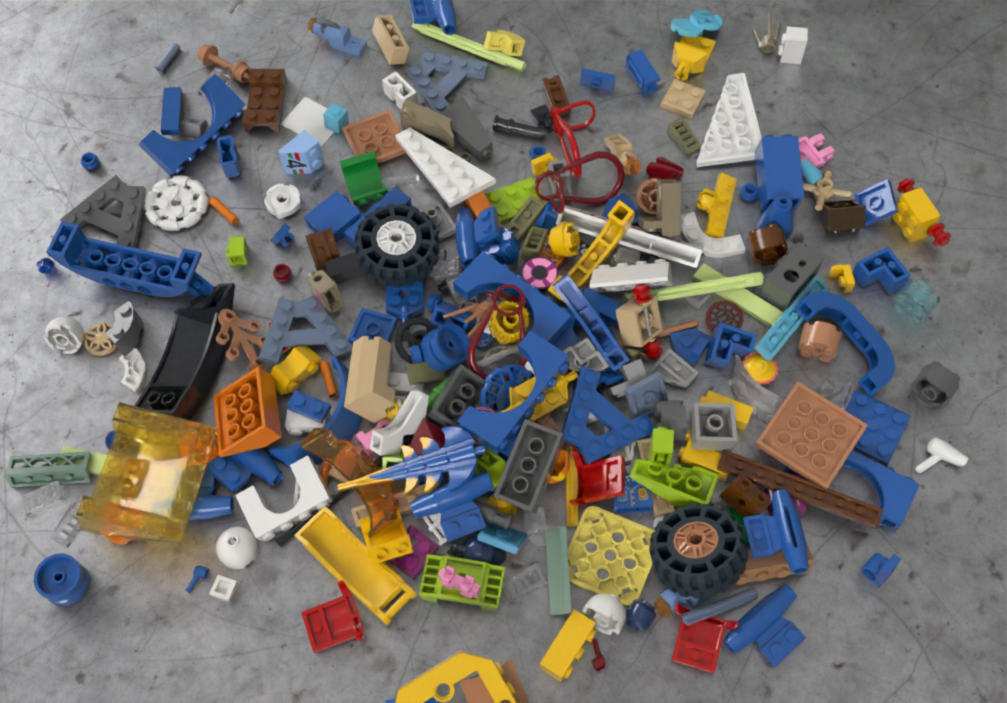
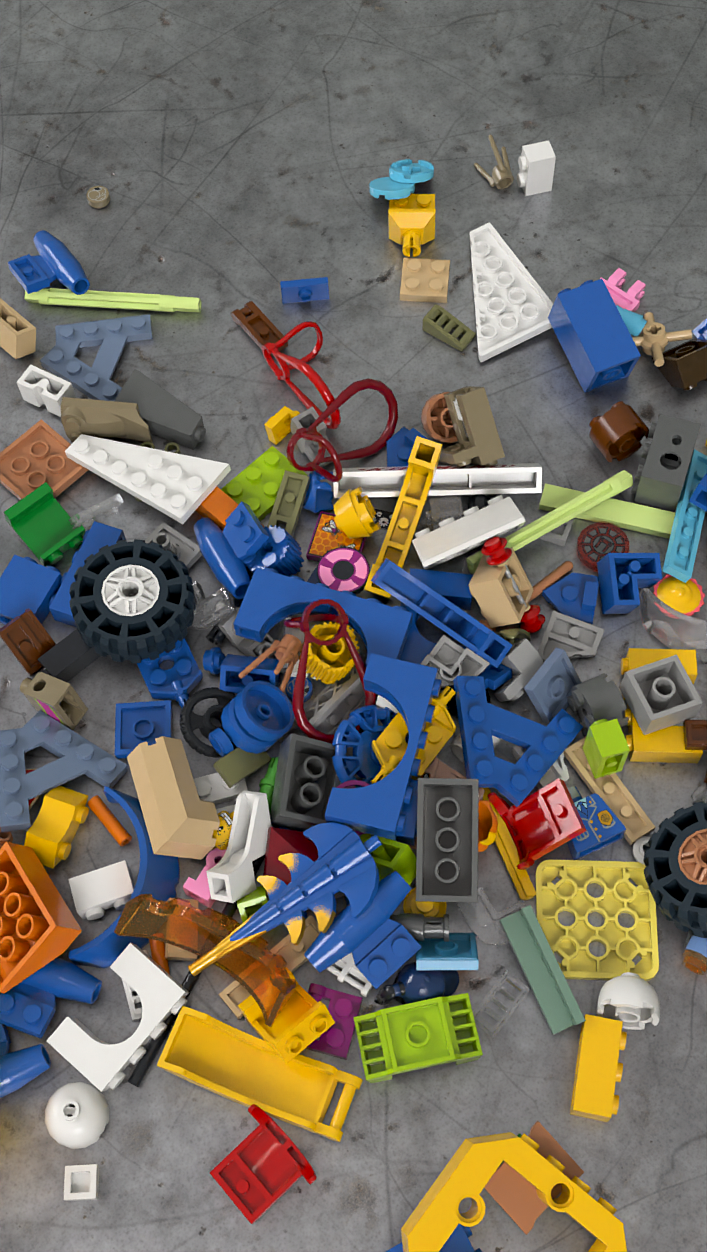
camera: 20 degrees left, 0 degrees up
blue hand [185,565,209,593] -> none
blue plate [286,390,331,424] -> none
bright pink plate [438,565,482,599] -> none
light yellow brick [484,29,526,56] -> none
black pin [492,115,546,140] -> none
olive slope [521,226,549,261] -> none
blue plate [529,145,546,160] -> none
black plate [530,104,554,133] -> none
dark red hand [591,639,606,671] -> none
tan plate [604,133,641,175] -> none
blue window [625,49,661,96] -> none
dark blue head [626,598,657,631] -> none
lime wedge [629,459,719,508] -> none
dark red hat [646,157,684,183] -> none
white plate [681,212,746,258] -> none
yellow plate [696,172,737,238] -> none
blue plate [740,183,759,201] -> none
blue cone [757,195,794,240] -> none

